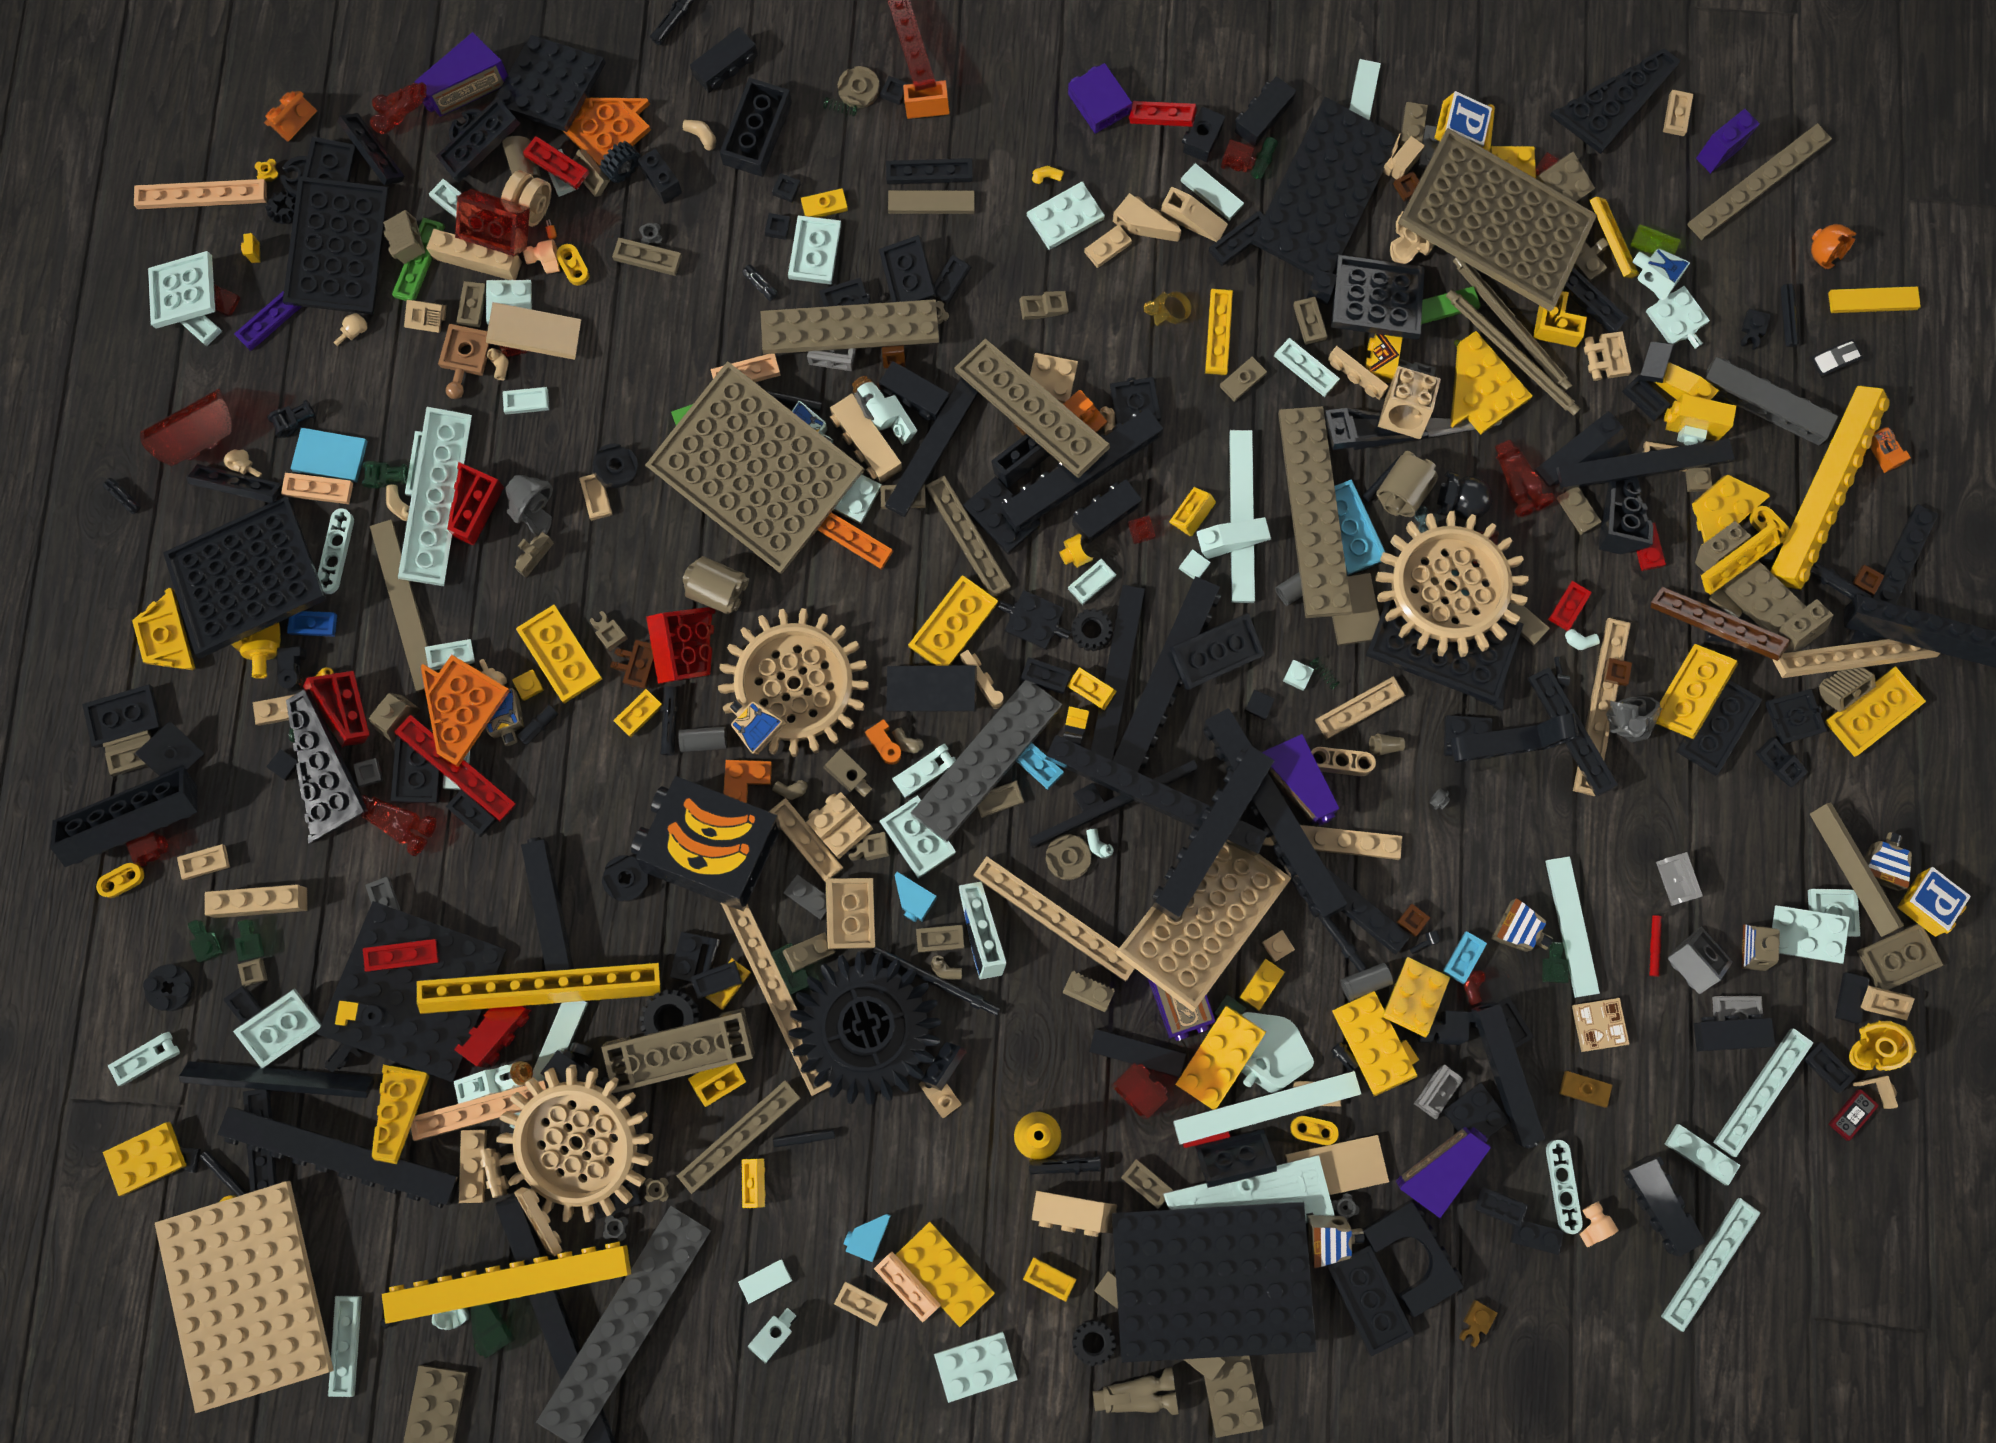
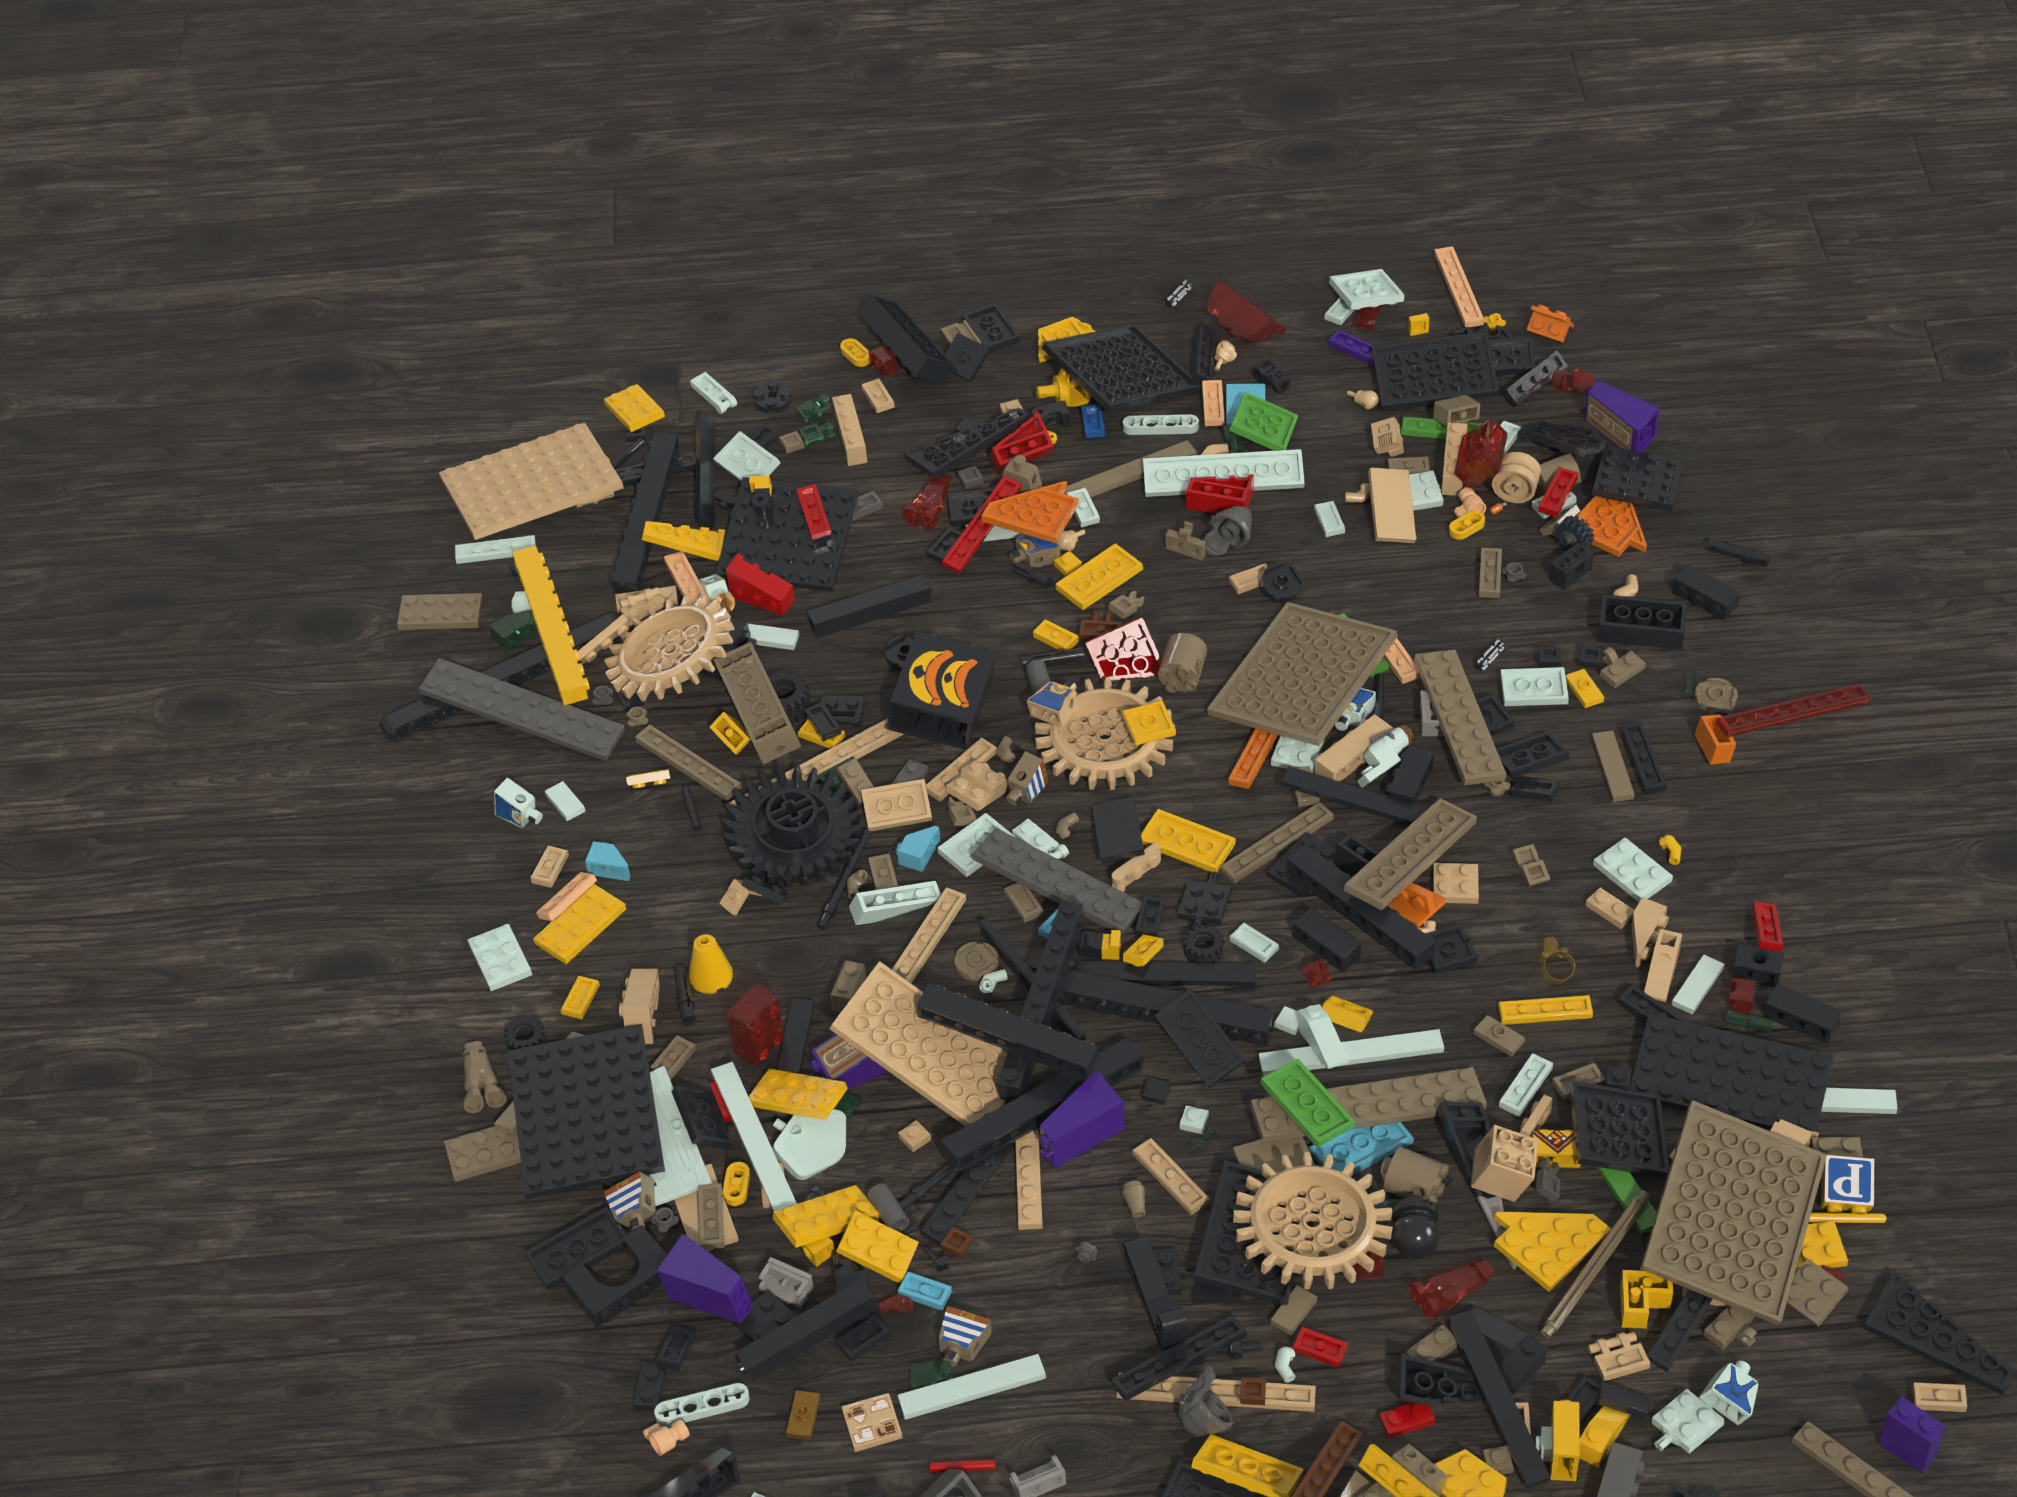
camera: 85 degrees right, 30 degrees down
yellow brick [417,963,660,1014] -> none
medium nougat plate [438,324,491,399] -> none
orange plate [724,760,772,803] -> none
orange leg [865,719,901,765] -> none
reddish brown plate [882,345,906,368] -> none
yellow piece [1059,533,1093,568] -> none
dark purple brick [1068,63,1132,134] -> none
yellow plate [1239,959,1285,1011] -> none
tan beam [1311,747,1376,776] -> none
dark tan piece [1453,257,1572,392] -> none
pearl gold plate [1459,1300,1497,1347] -> none
yellow tile [1590,197,1639,279] -> none
clear neon green plate [1630,224,1680,255] -> none
none -> dark tan plate [698,1183,725,1250]
none -> yellow tile [1122,701,1176,746]
none -> bright green plate [1229,392,1299,451]
none -> bright green plate [1260,1059,1356,1148]
none -> dark tan plate [1600,647,1646,688]

